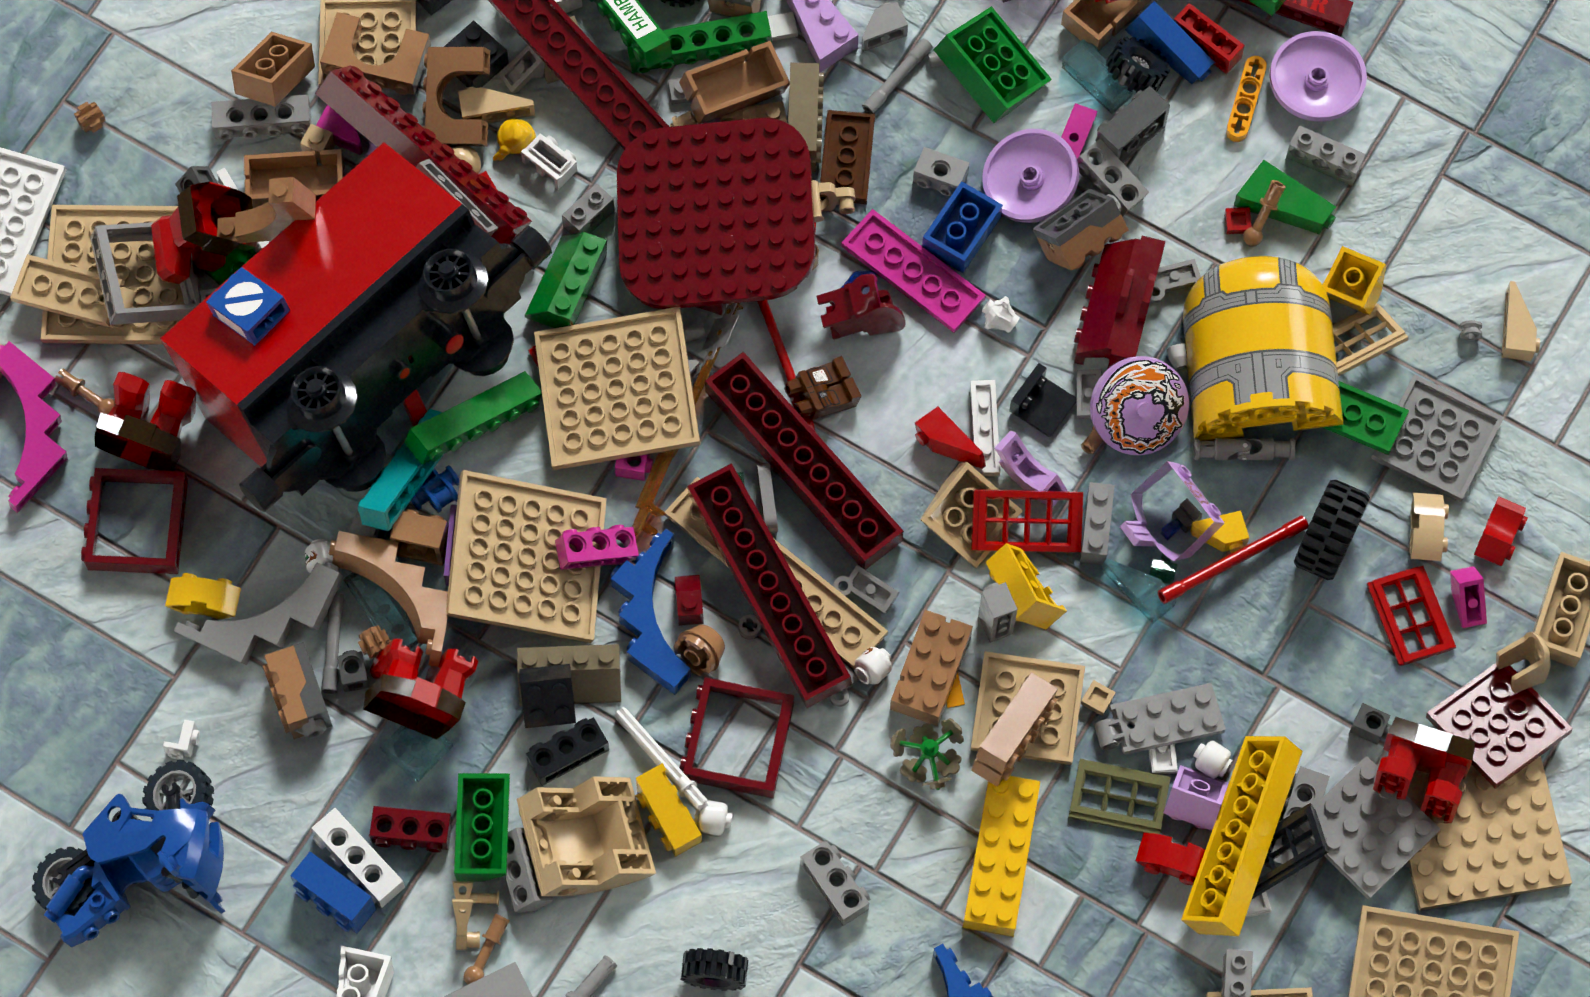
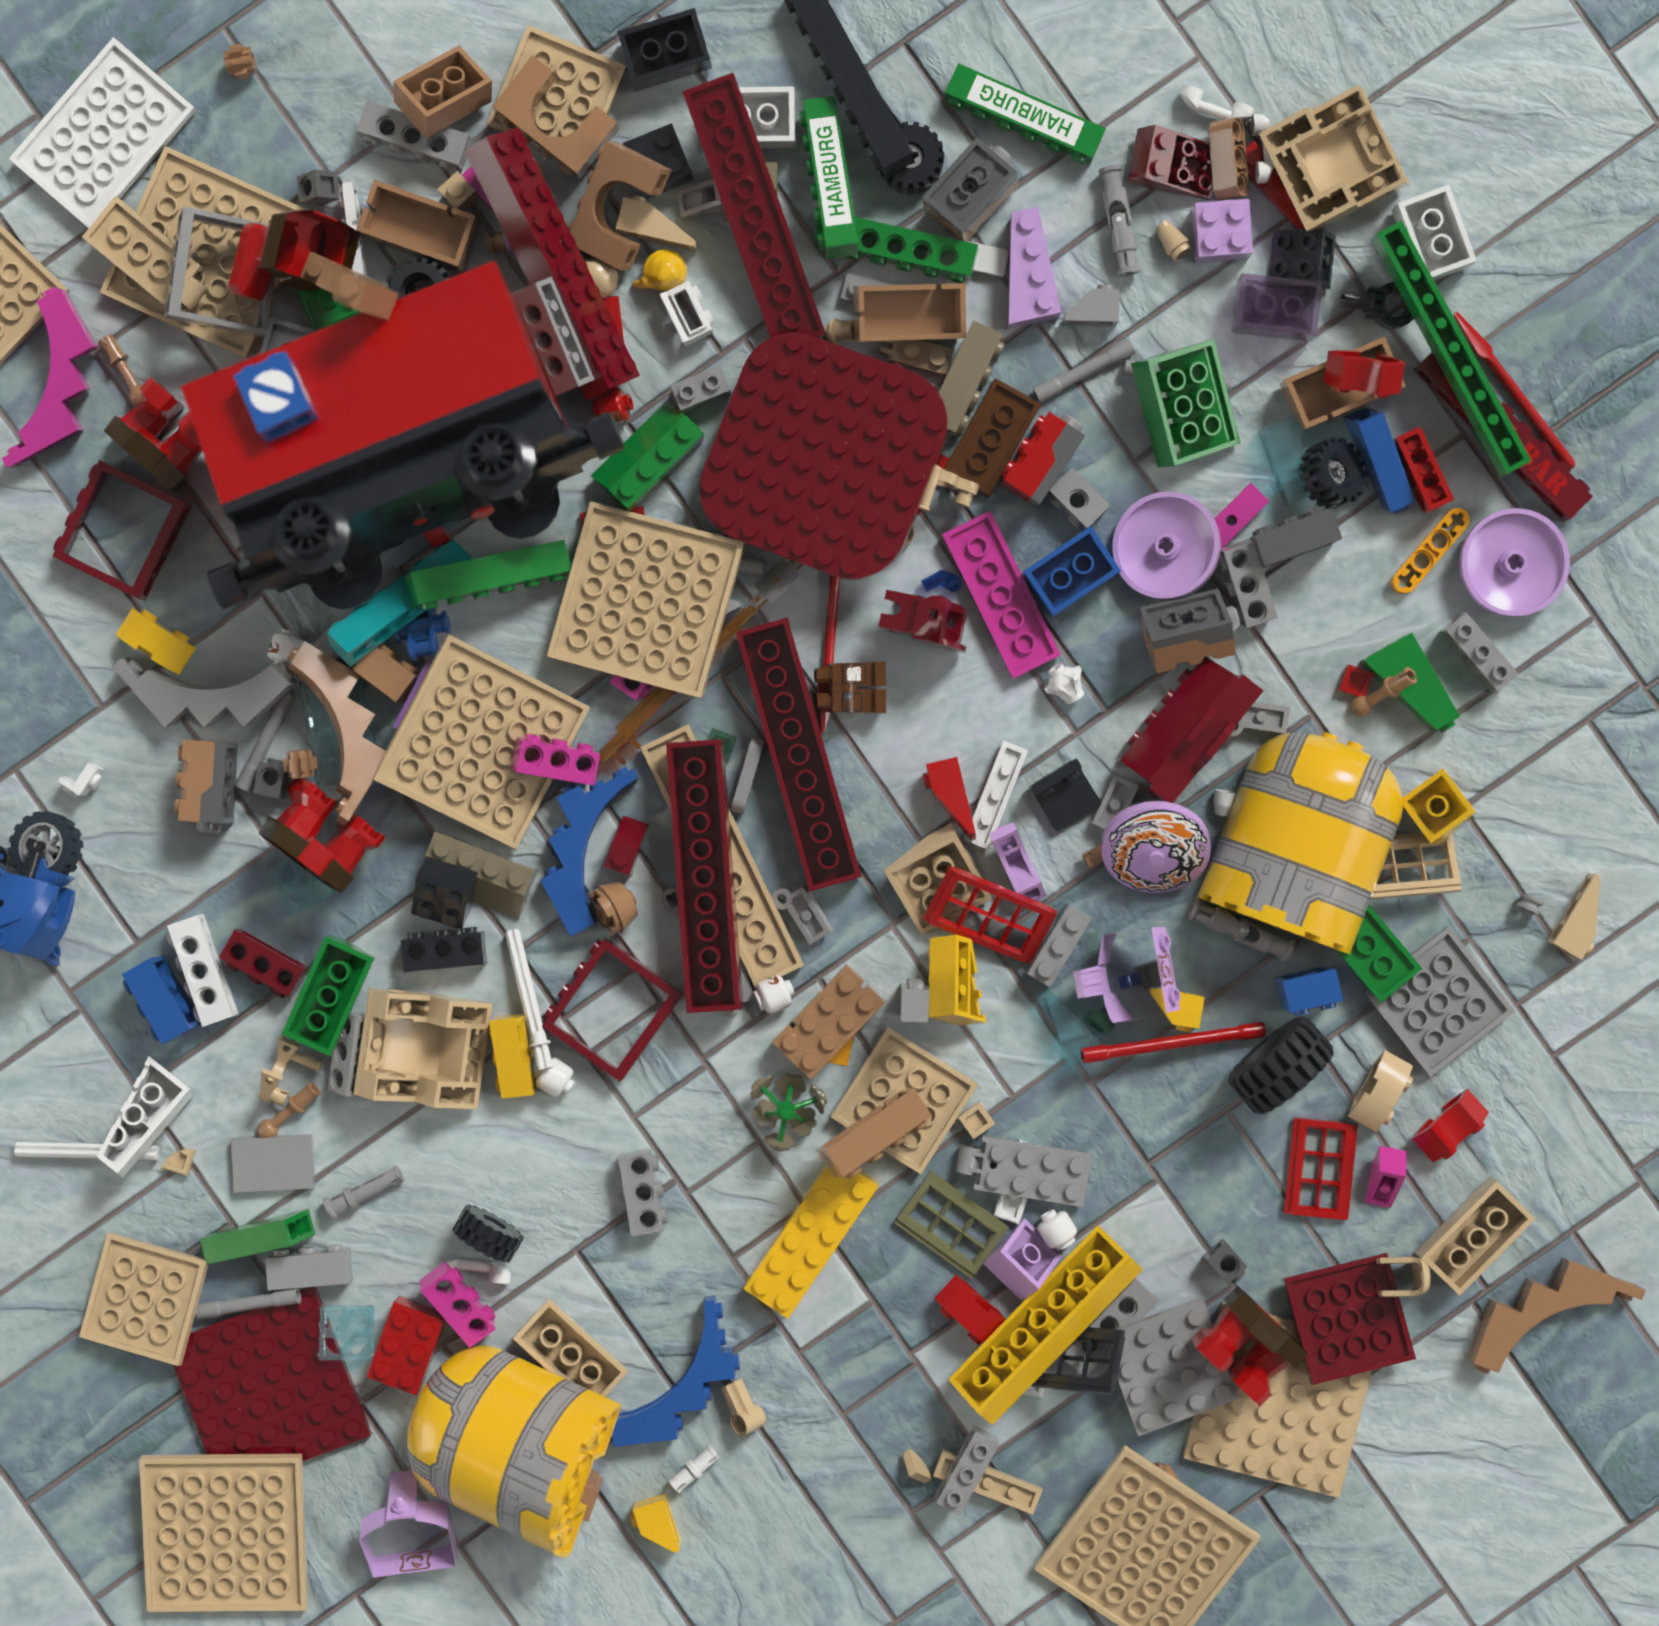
camera: 25 degrees right, 20 degrees up
none -> red piece [1000,411,1085,509]
none -> blue brick [1274,966,1343,1016]

